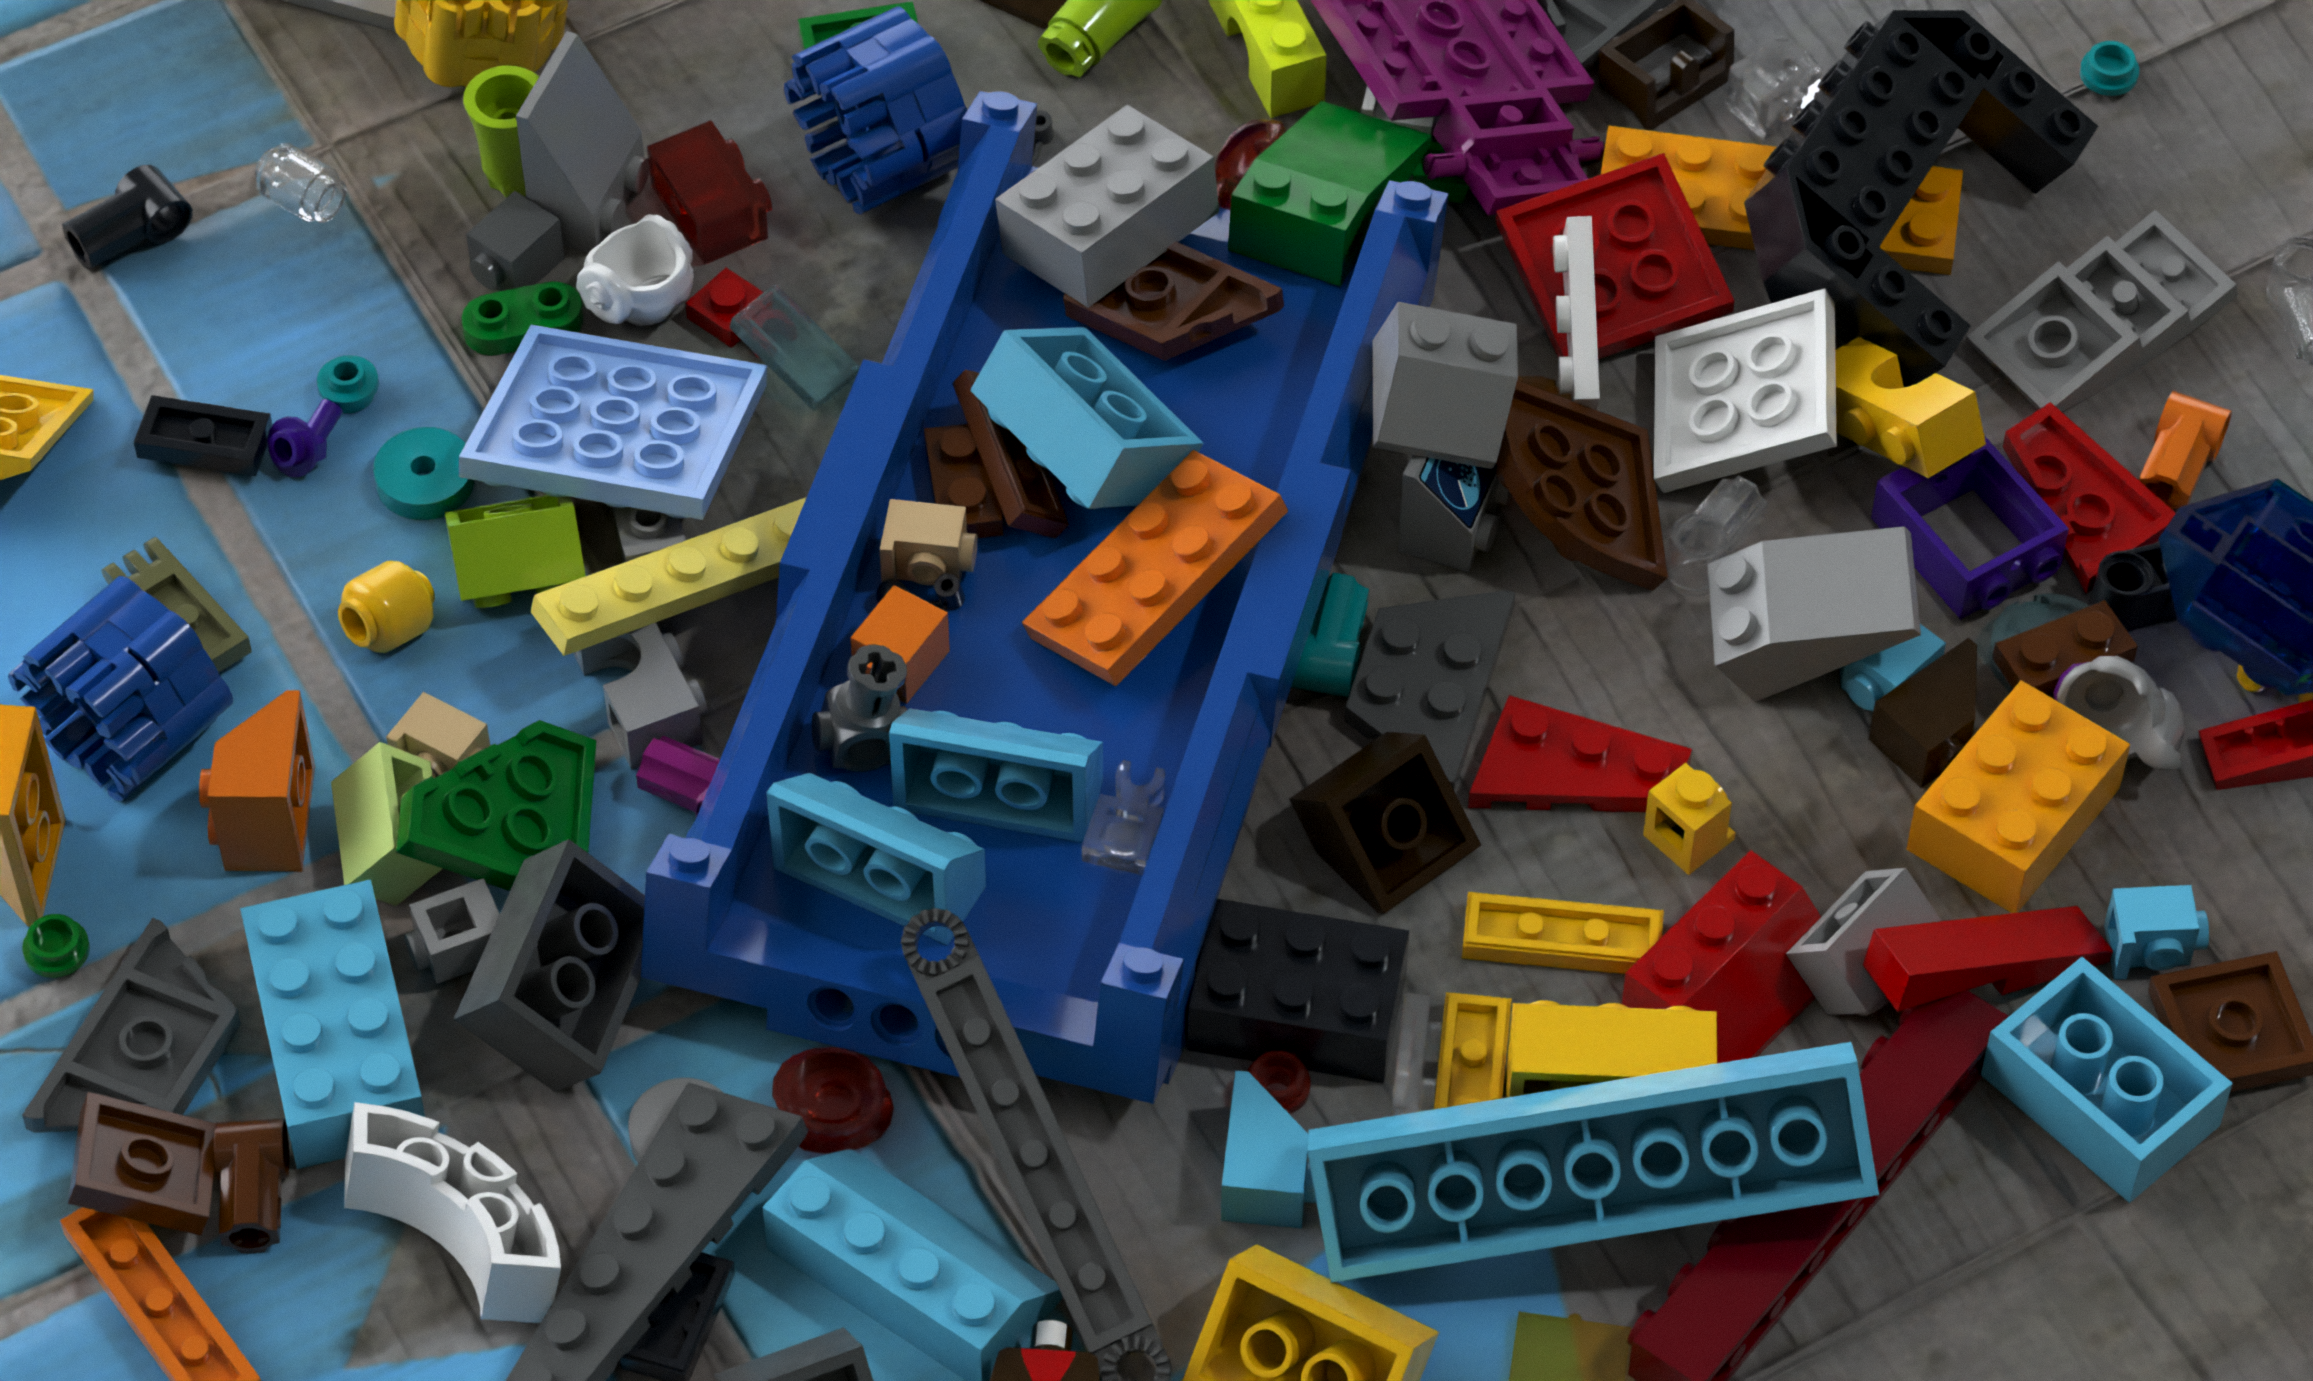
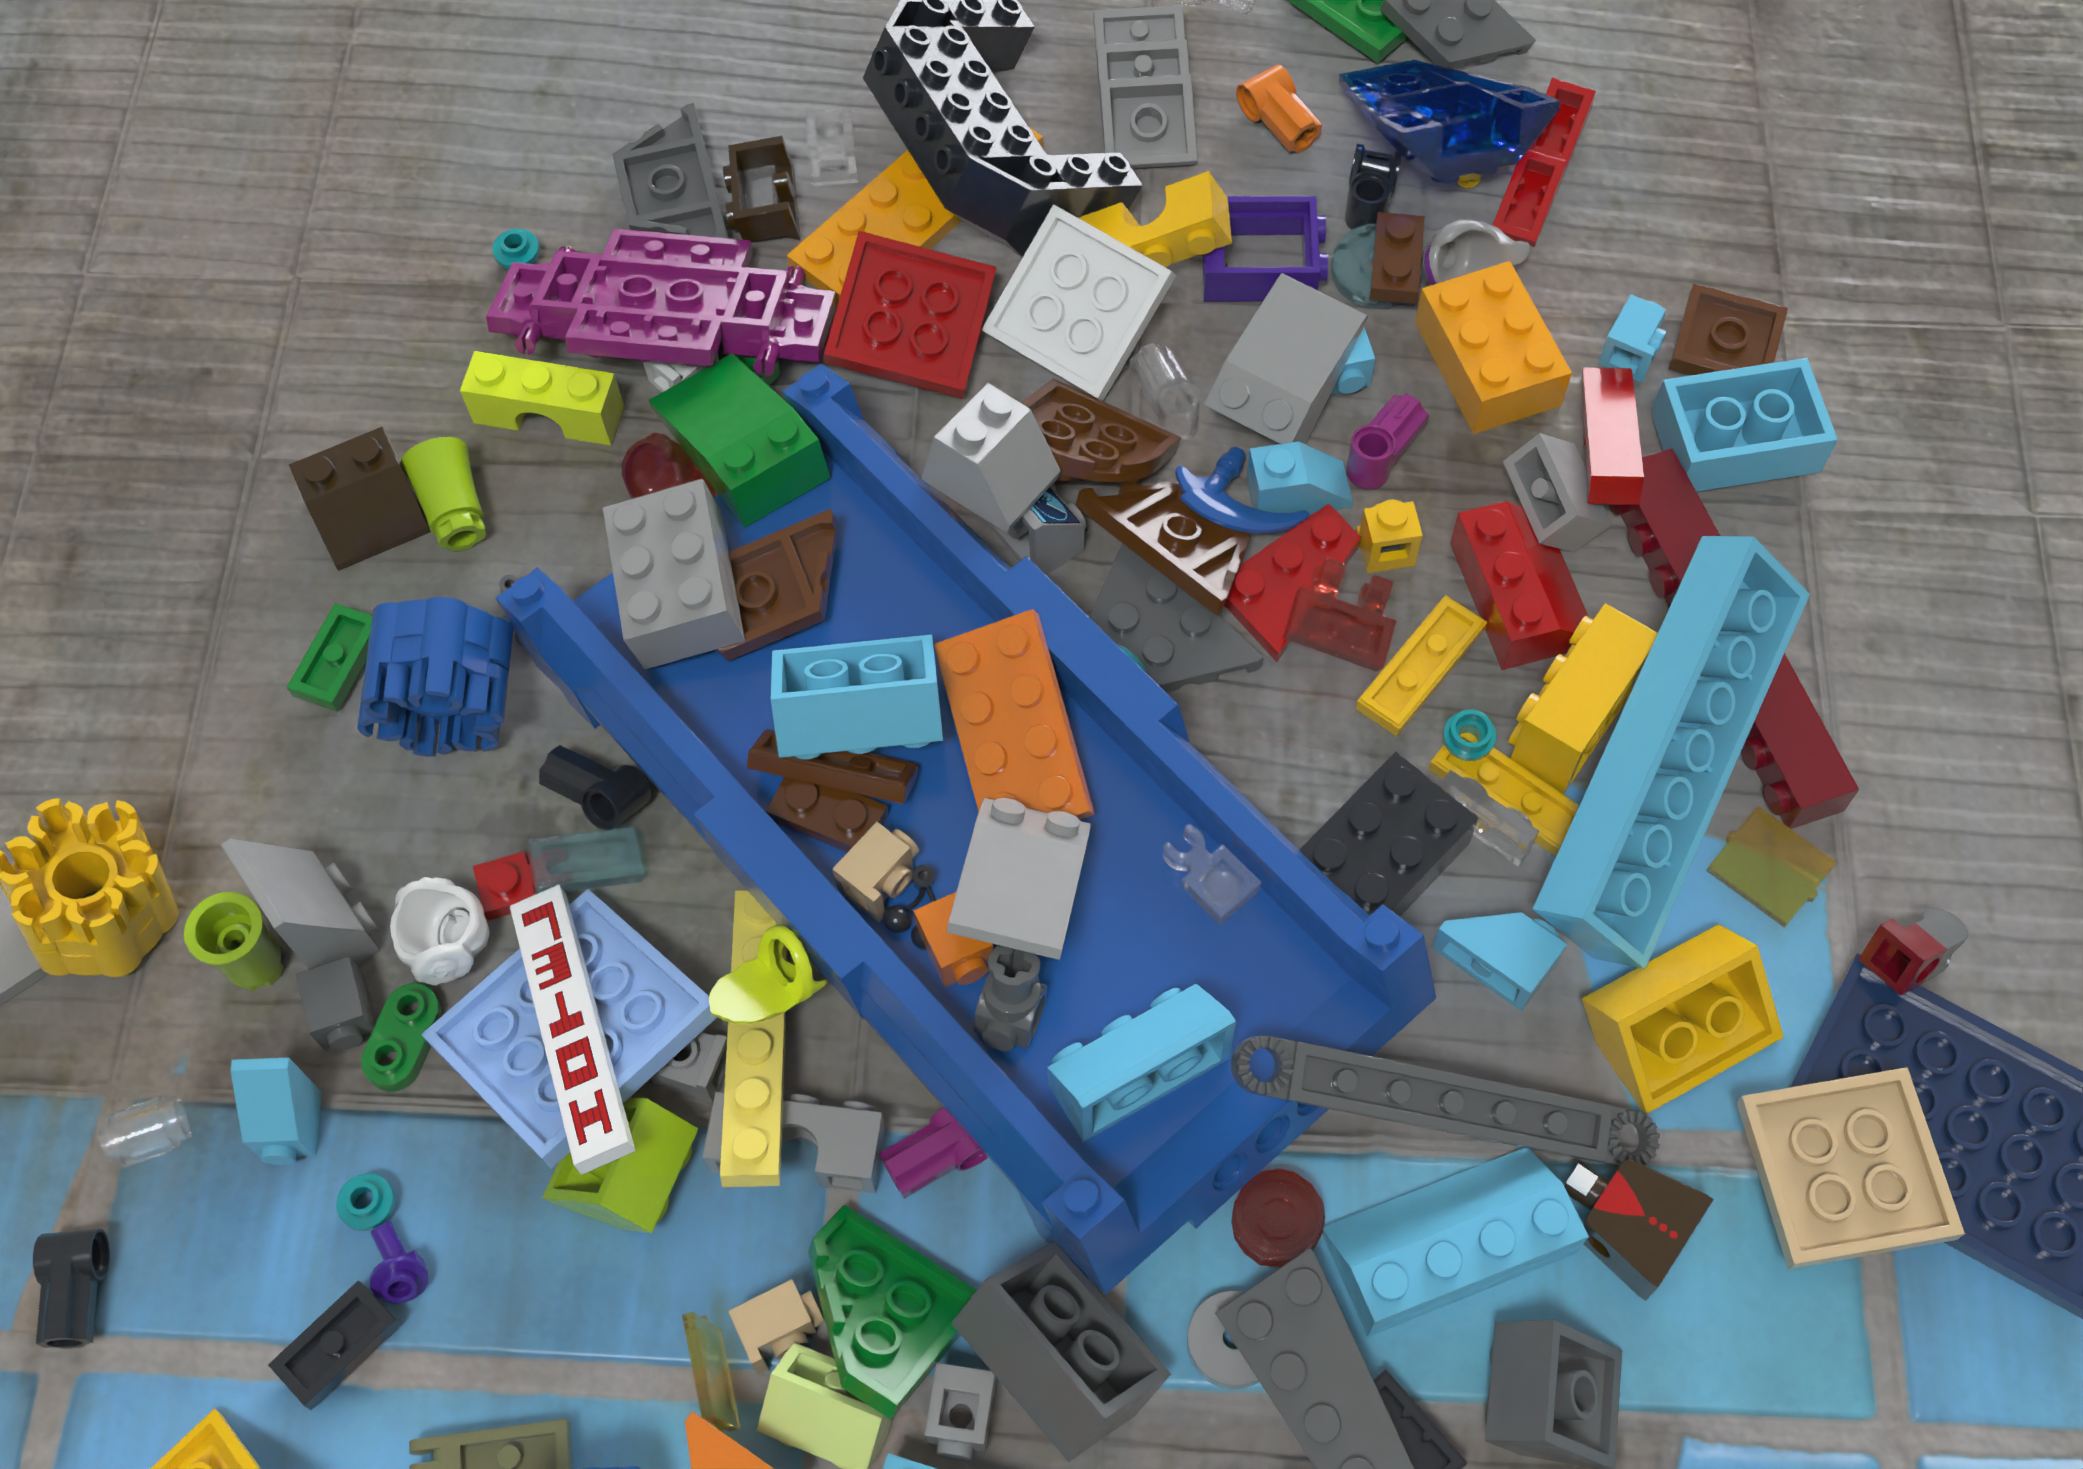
camera: 55 degrees left, 10 degrees up
yellow head [338,560,435,653] -> none
teal piece [373,427,475,520] -> none
clear red brick [647,120,772,265] -> none
medium azure slope [889,708,1103,843] -> none
clear red plate [1247,1051,1311,1114] -> none
dark brown slope [1289,732,1481,914] -> none
white wing [1553,216,1600,410] -> none
dark brown slope [1868,637,1977,788] -> none
red wing [2003,402,2180,593] -> none
none -> medium azure slope [230,1058,322,1165]
none -> white tile [510,884,636,1175]
none -> black piece [539,745,651,831]
none -> clear yellow piece [682,1312,741,1432]
none -> neon yellow piece [708,924,827,1024]
none -> light grey slope [946,798,1091,960]
none -> reddish brown wing [1075,481,1251,615]
none -> blue piece [1175,447,1310,534]
none -> medium azure slope [1246,441,1353,514]
none -> clear red plate [1283,558,1397,672]
none -> magenta piece [1346,393,1429,489]
none -> teal plate [1443,709,1496,761]

